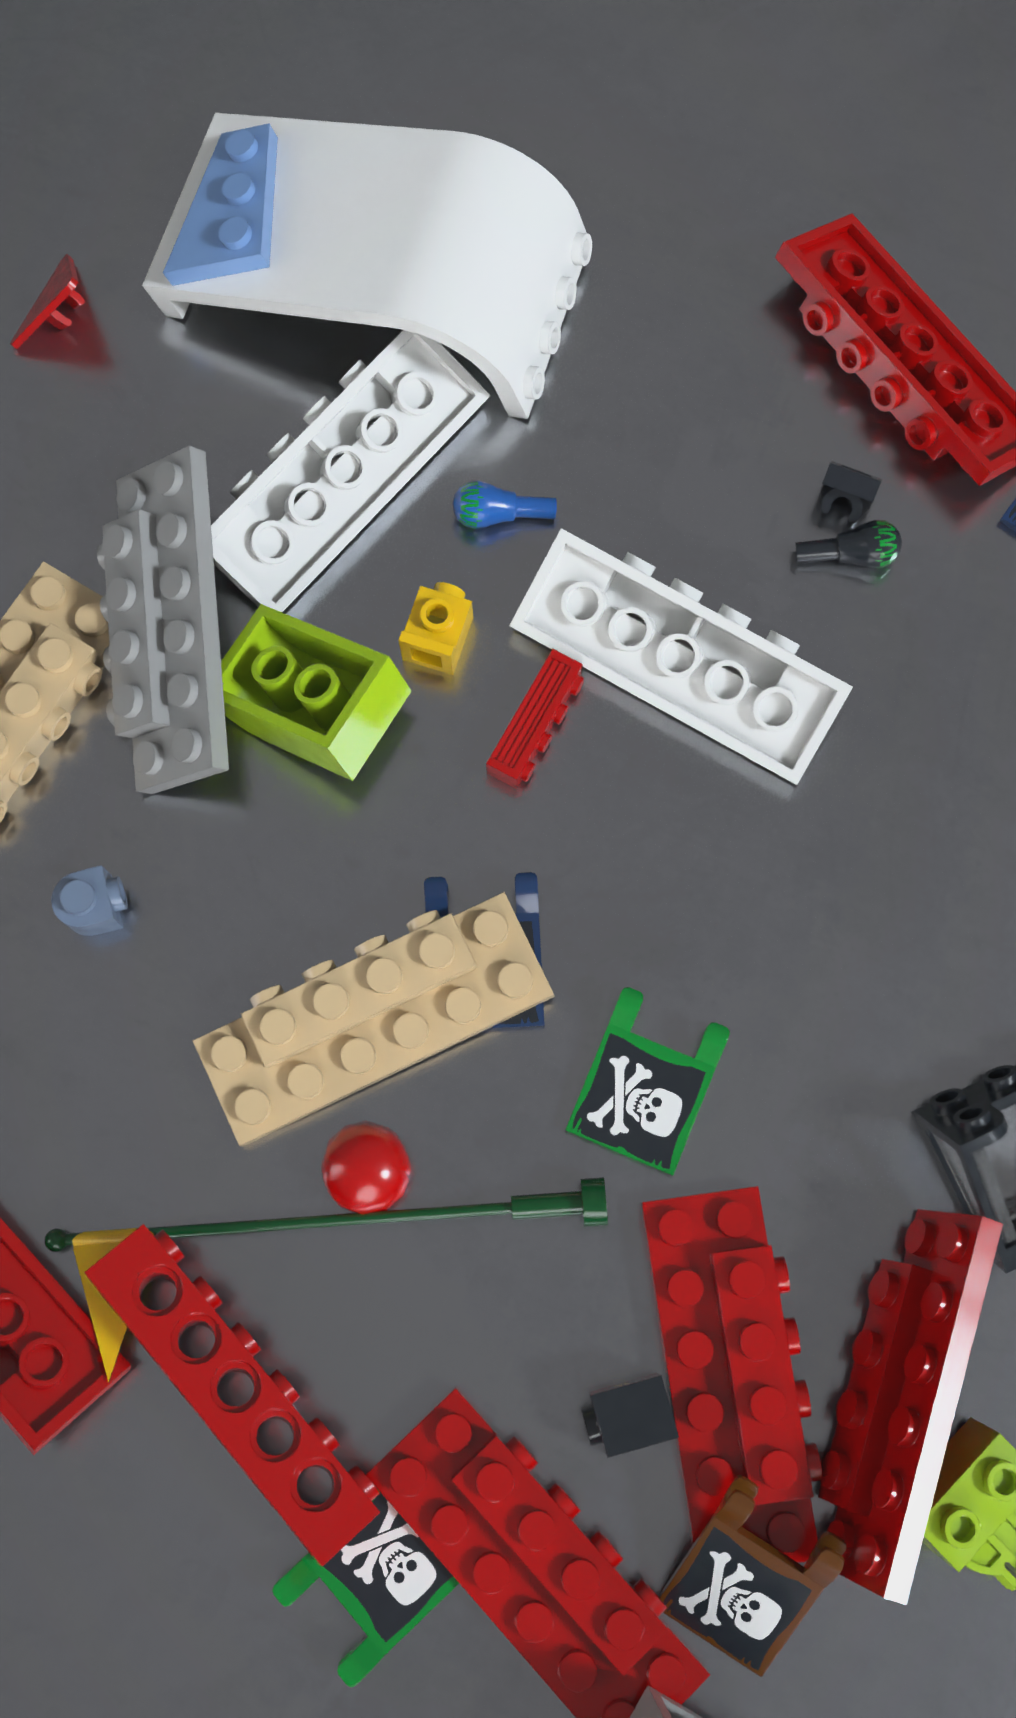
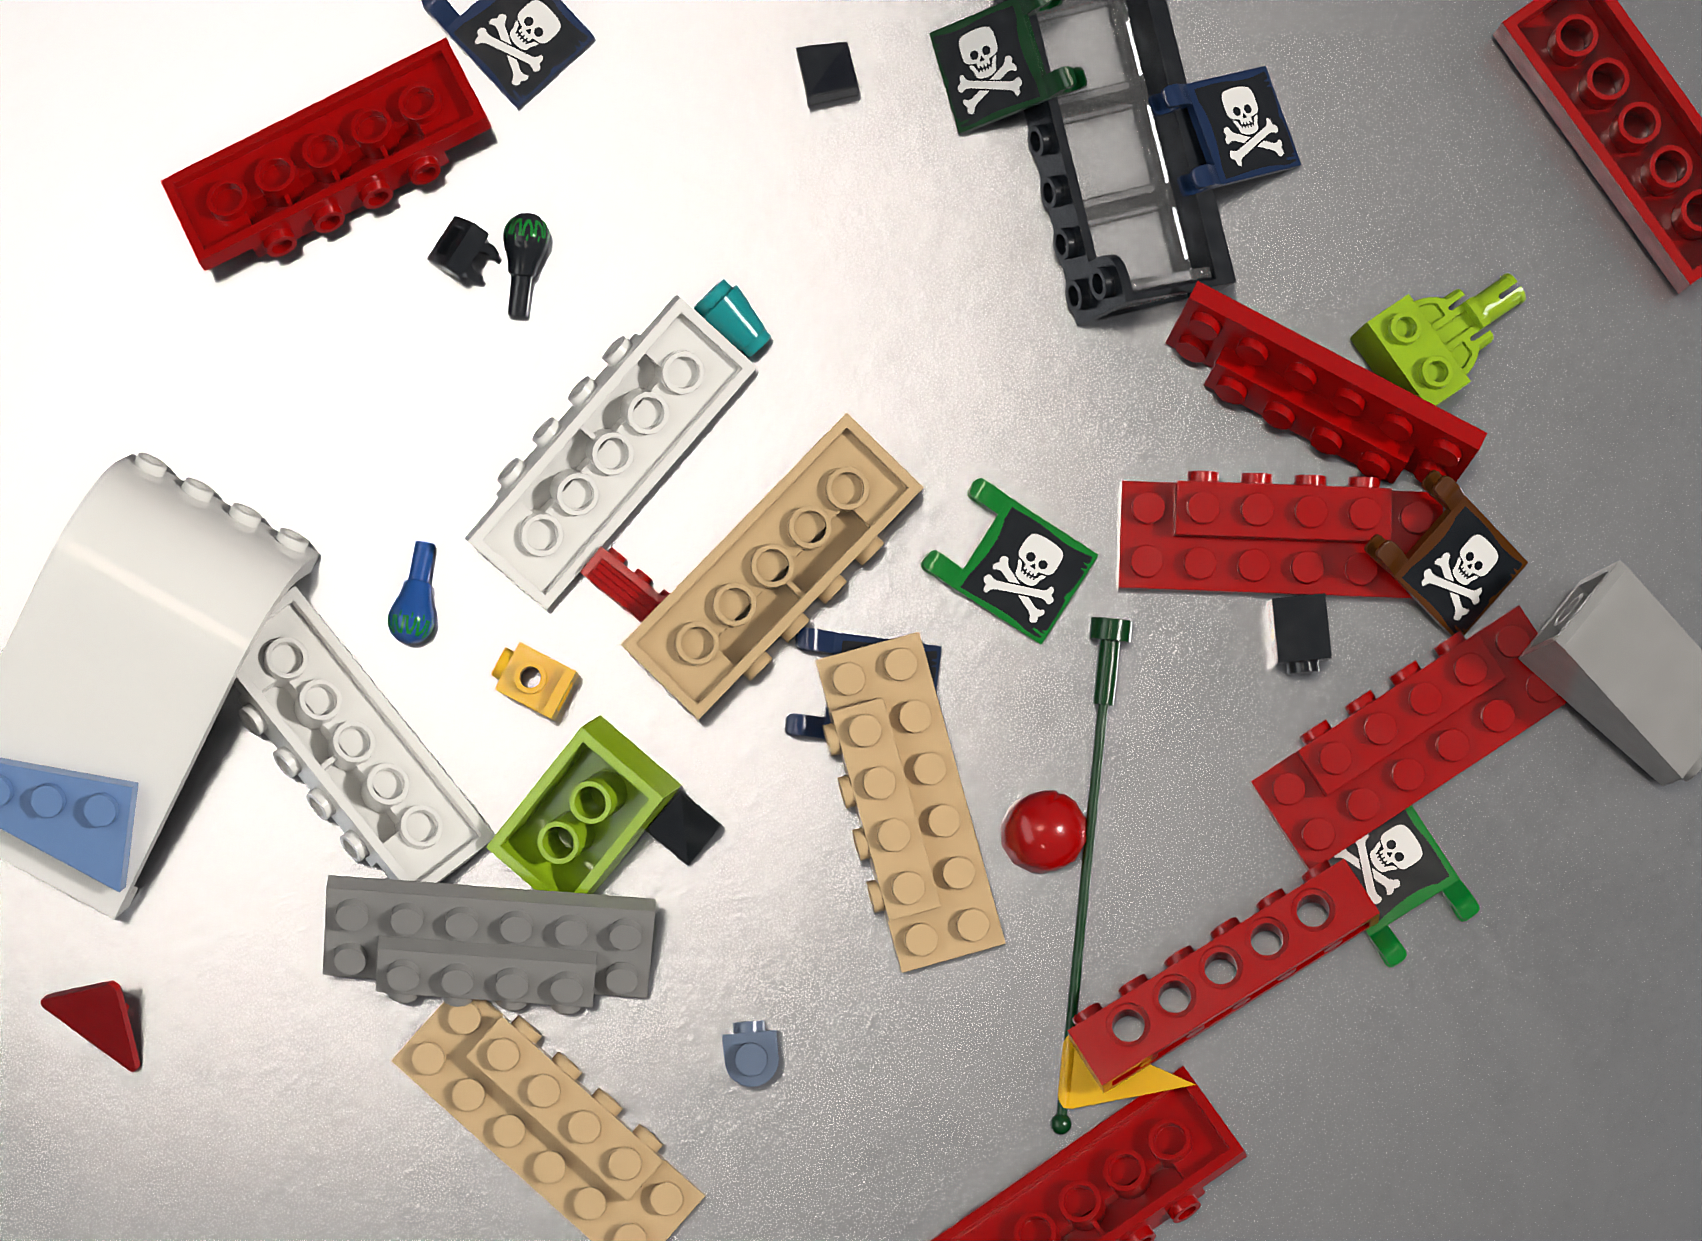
camera: 85 degrees left, 10 degrees up
none -> tan plate [620,412,924,720]
none -> black slope [646,790,723,867]
none -> teal cone [693,278,771,358]

